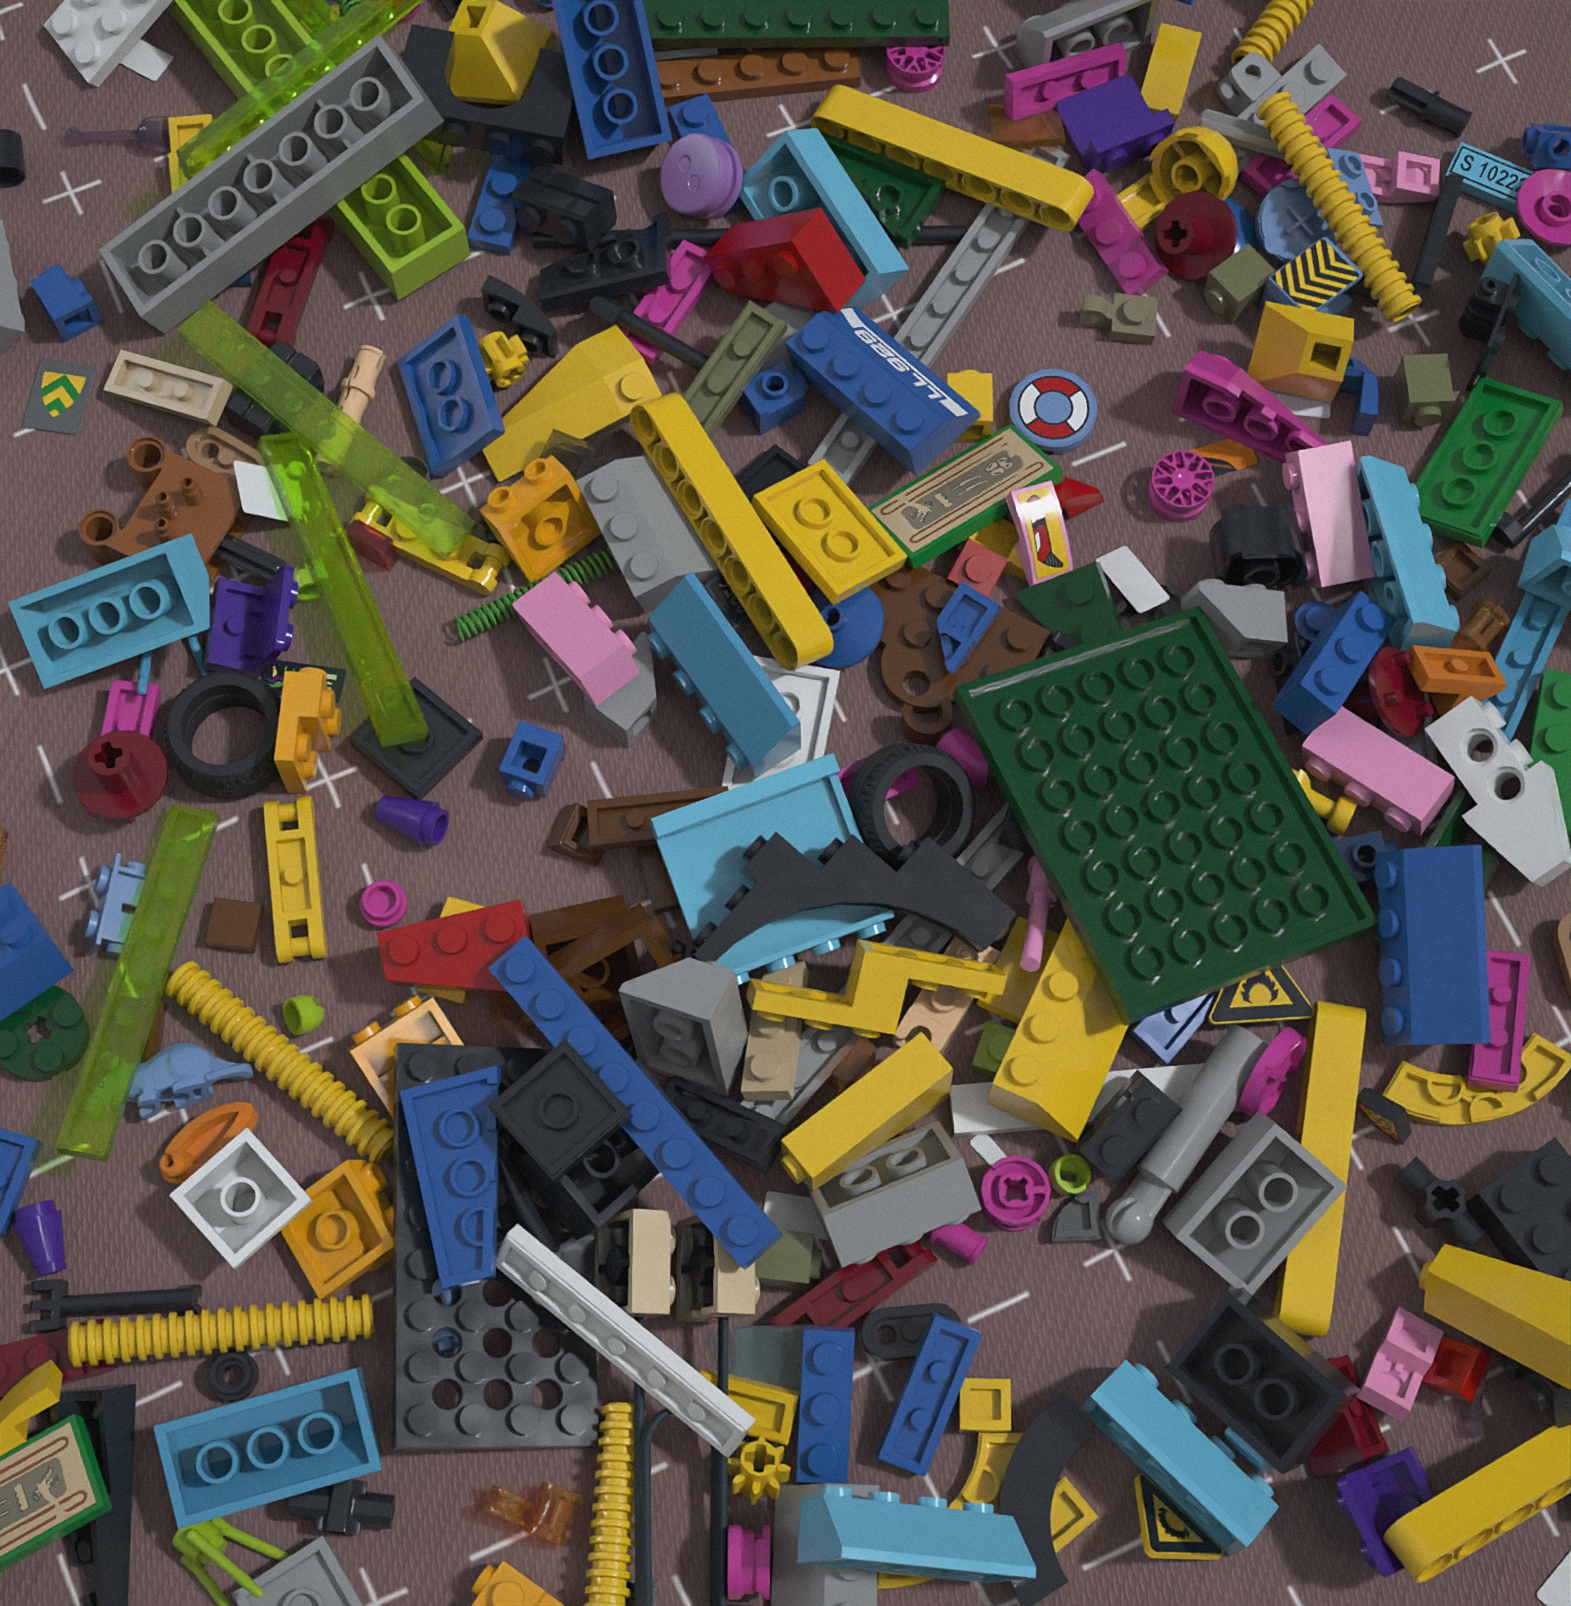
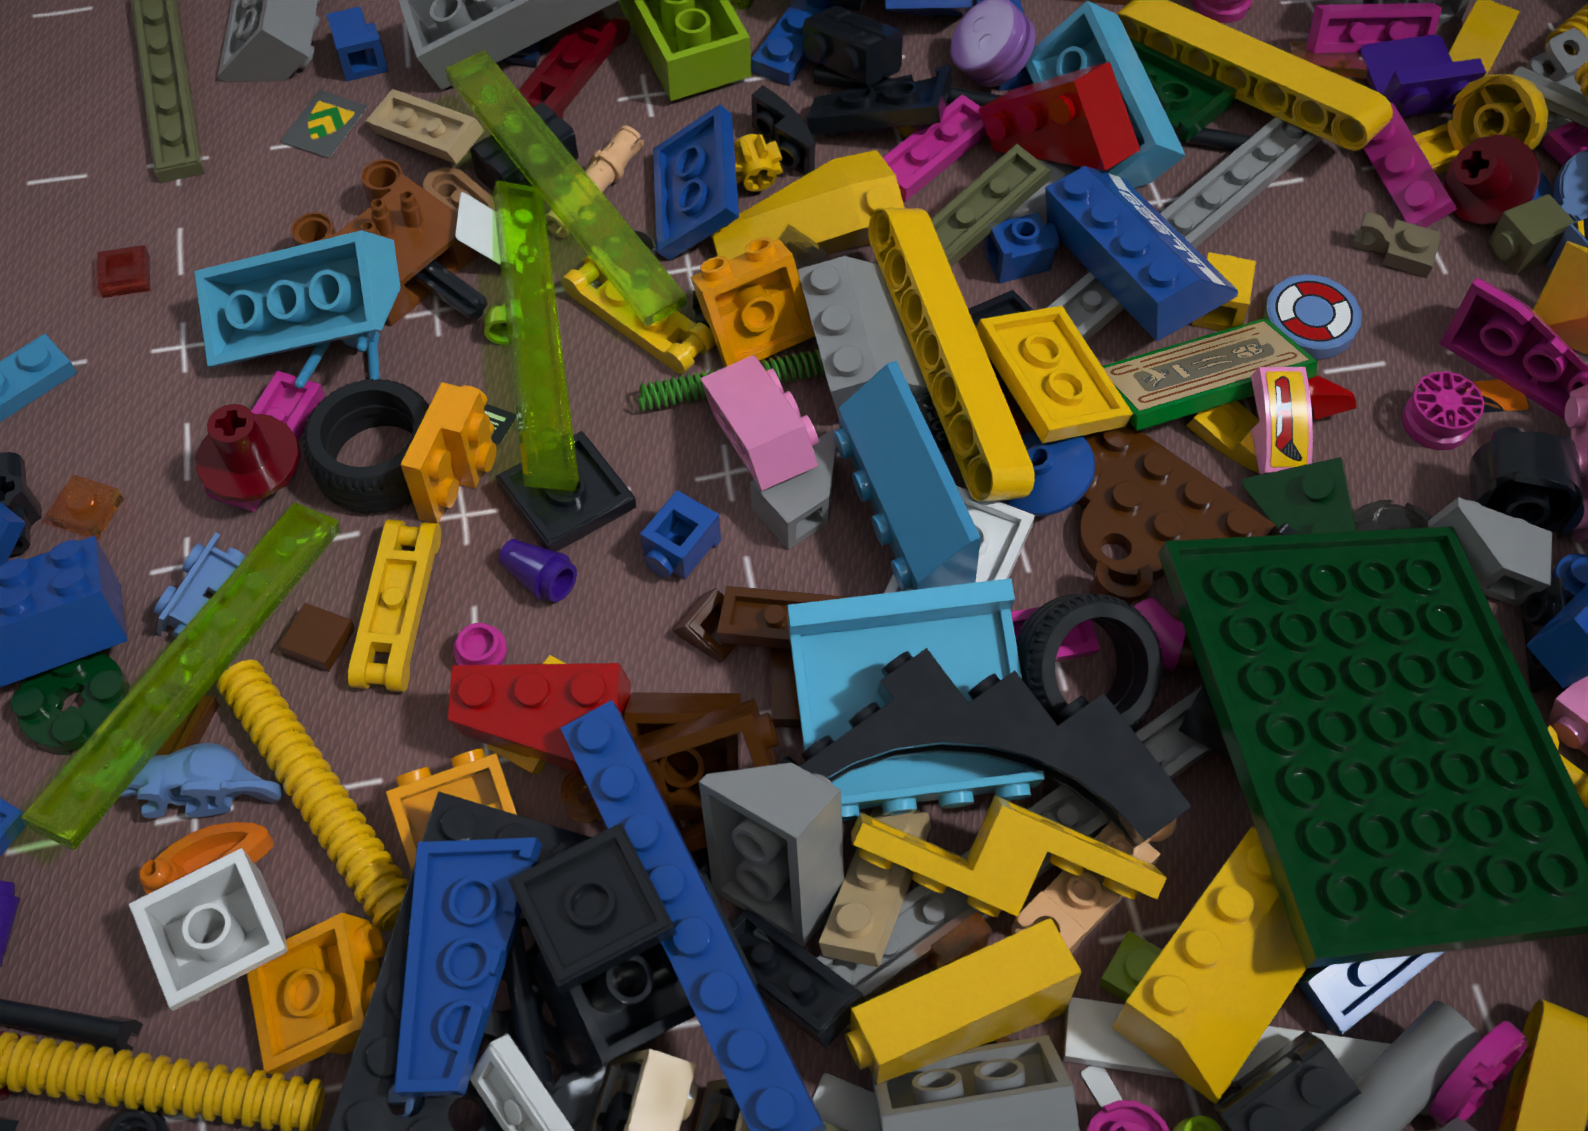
camera: 15 degrees right, 10 degrees down
dark purple bracket [203,565,299,678] -> none
lime hinge [283,995,324,1036] -> none
clear red tile [346,519,398,572] -> none
black hinge [589,296,710,372] -> none
blue slope [937,582,1001,675] -> none
red plate [945,538,1008,597] -> none
yellow slope [977,916,1060,1024] -> none
bright pink pin [1020,856,1057,972] -> none
white sticker [1096,546,1170,613] -> none
black piece [1208,965,1315,1025] -> none

